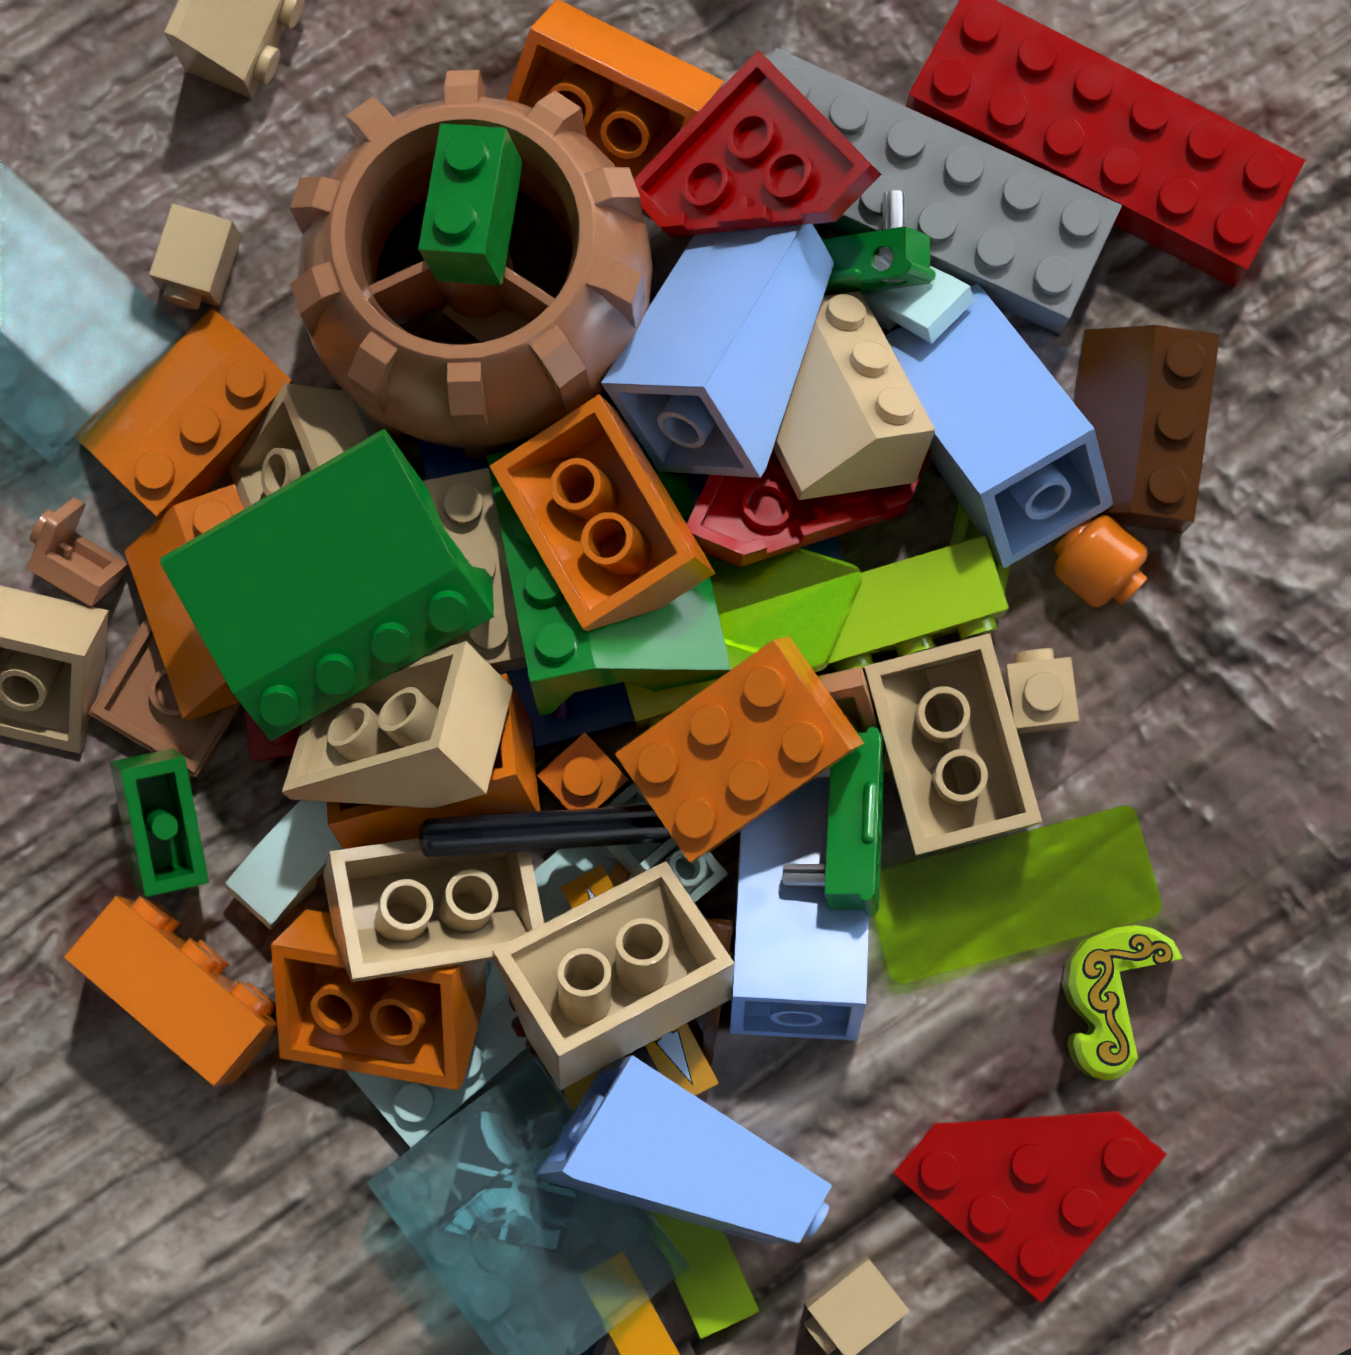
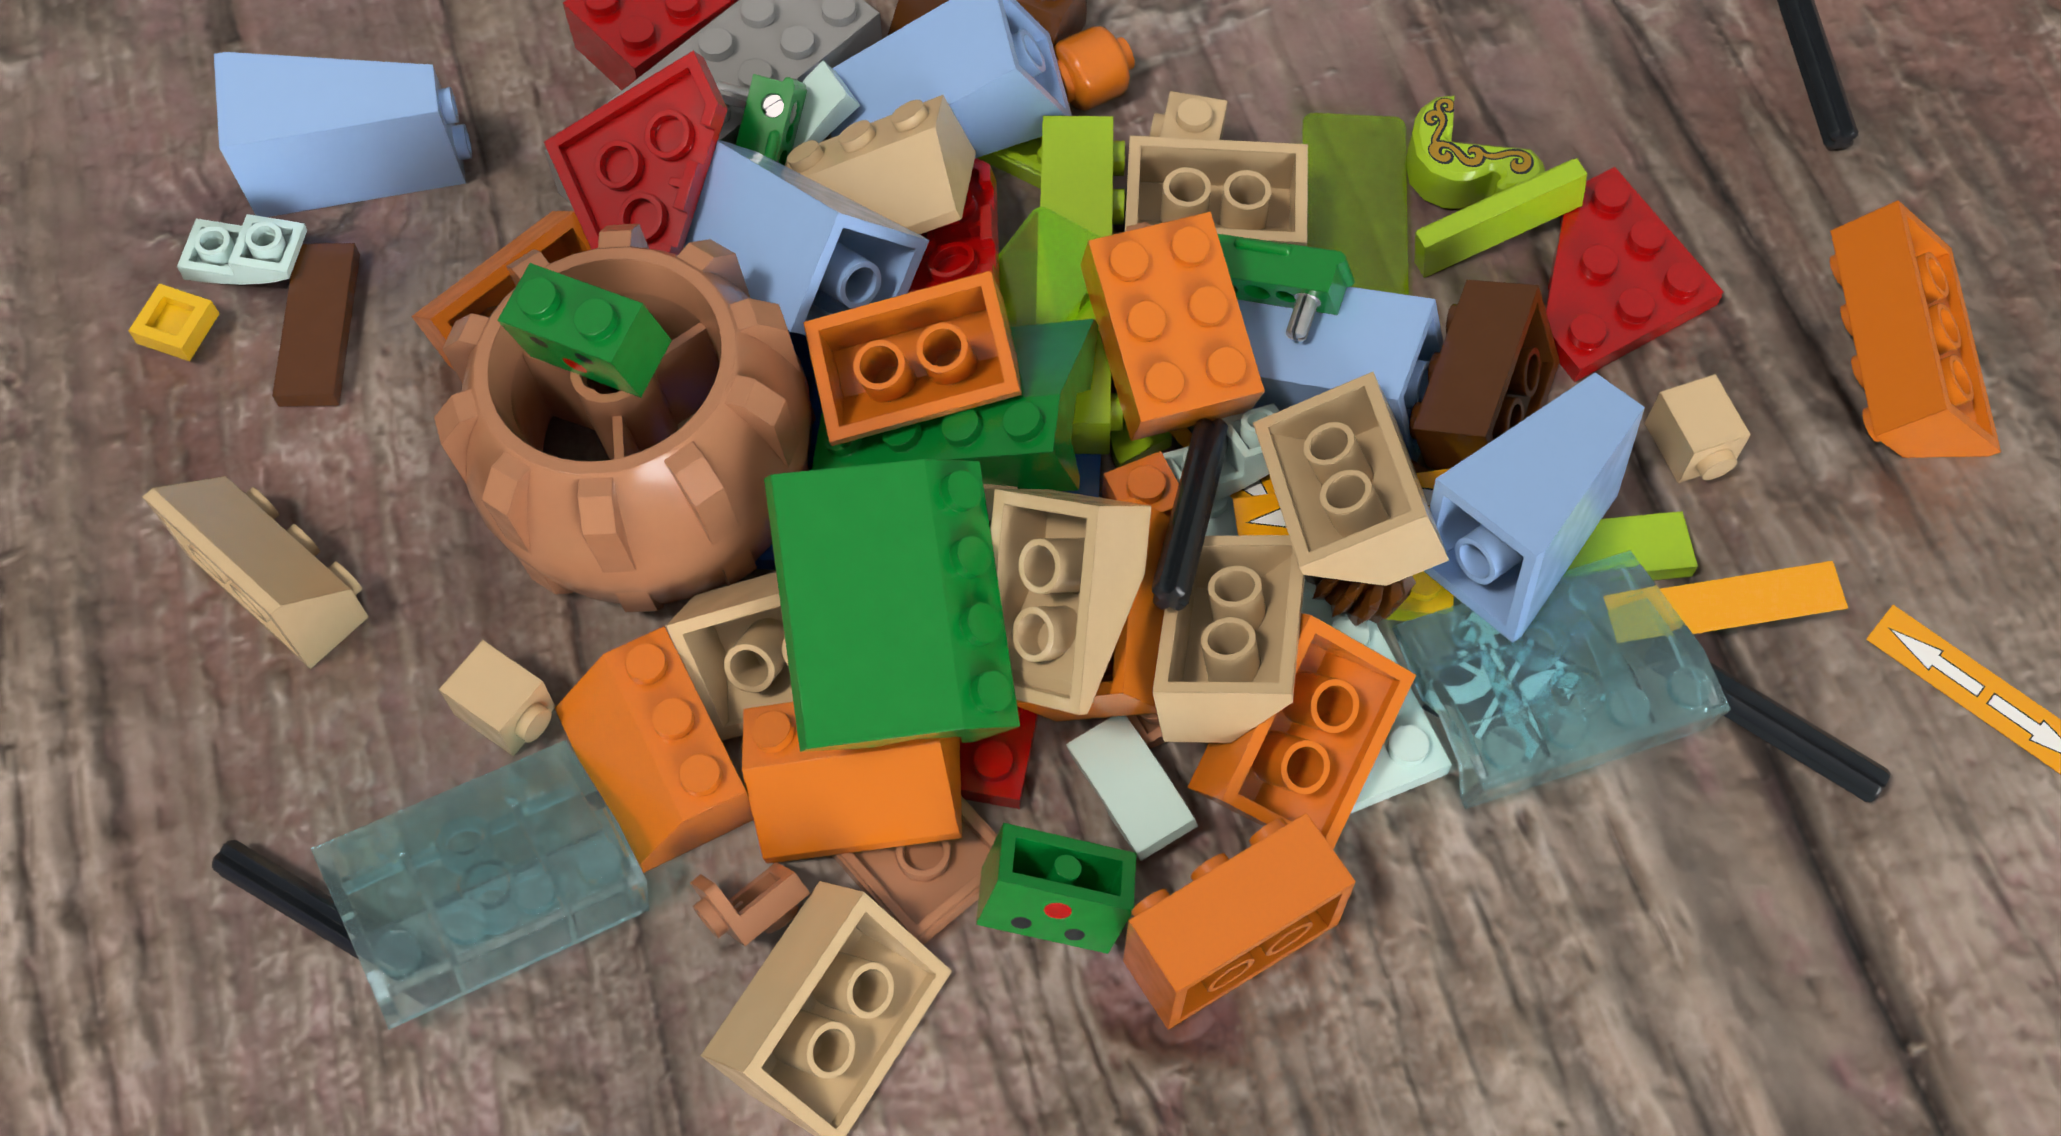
camera: 75 degrees left, 20 degrees down
none -> reddish brown slope [1409,280,1560,470]
none -> lime tile [1414,158,1587,278]

